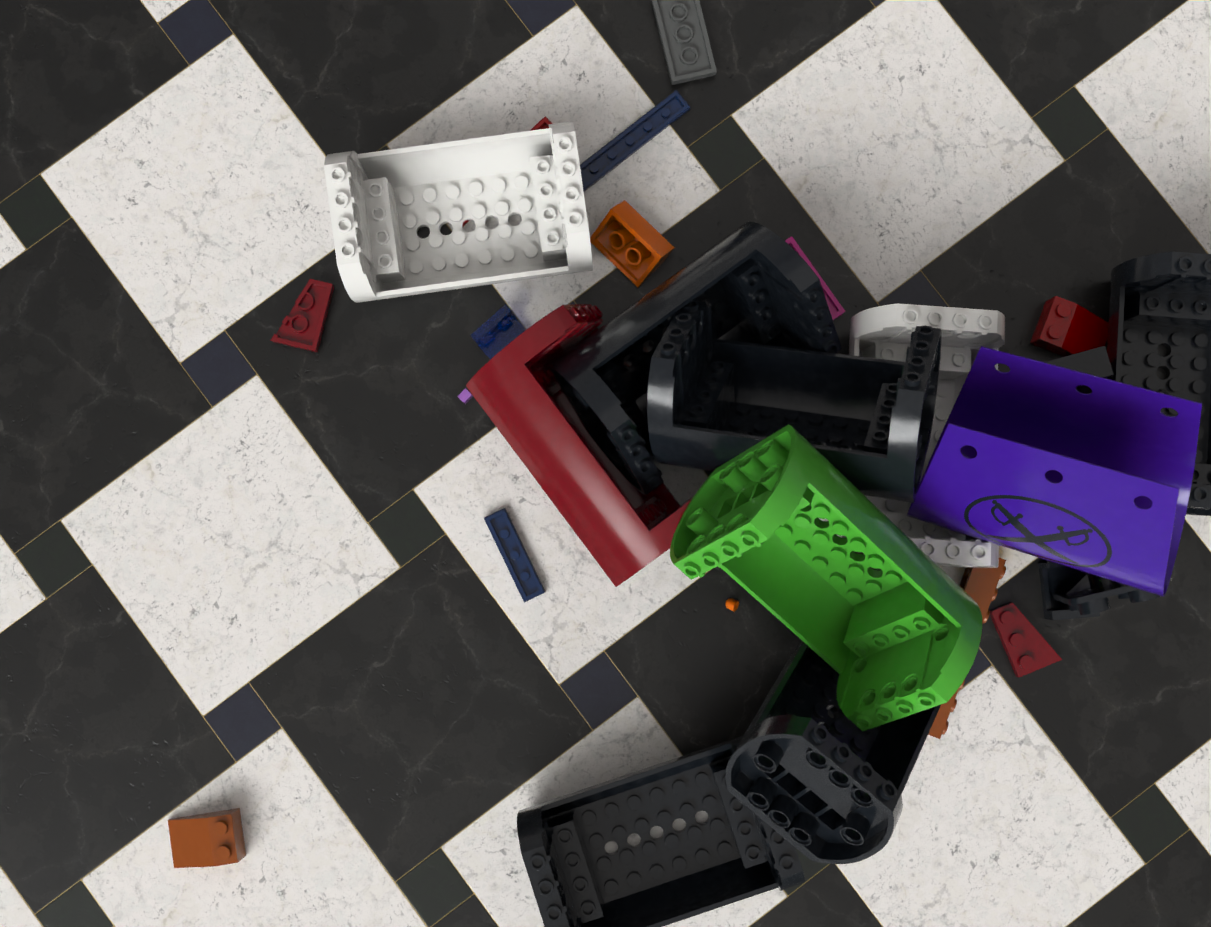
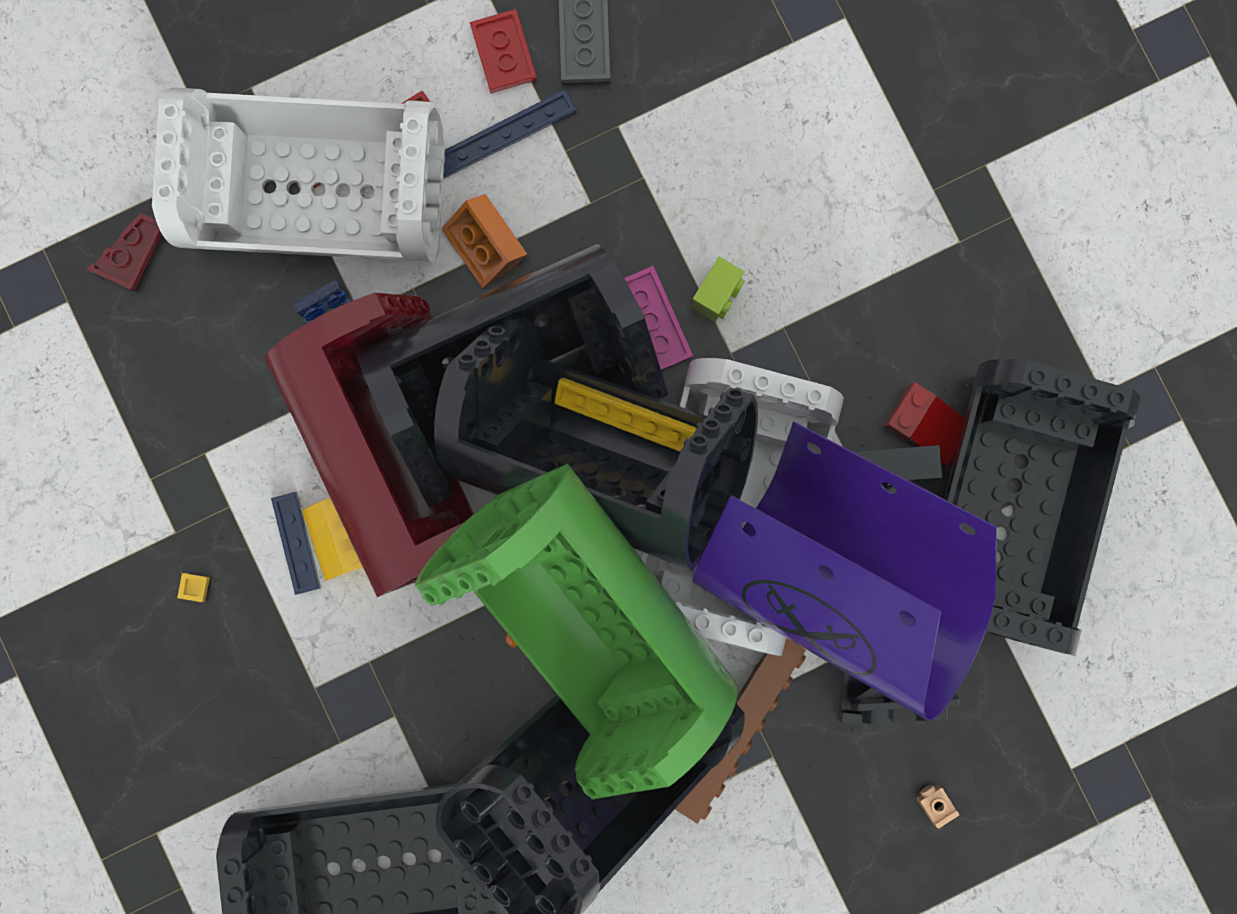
camera: 10 degrees right, 0 degrees up
dark red wing [989,602,1062,677] -> none
none -> yellow plate [177,573,210,602]
none -> yellow slope [302,498,363,581]
none -> red tile [469,9,537,93]
none -> yellow tile [554,378,696,452]
none -> lime brick [690,256,745,323]
none -> light nougat brick [916,784,959,829]

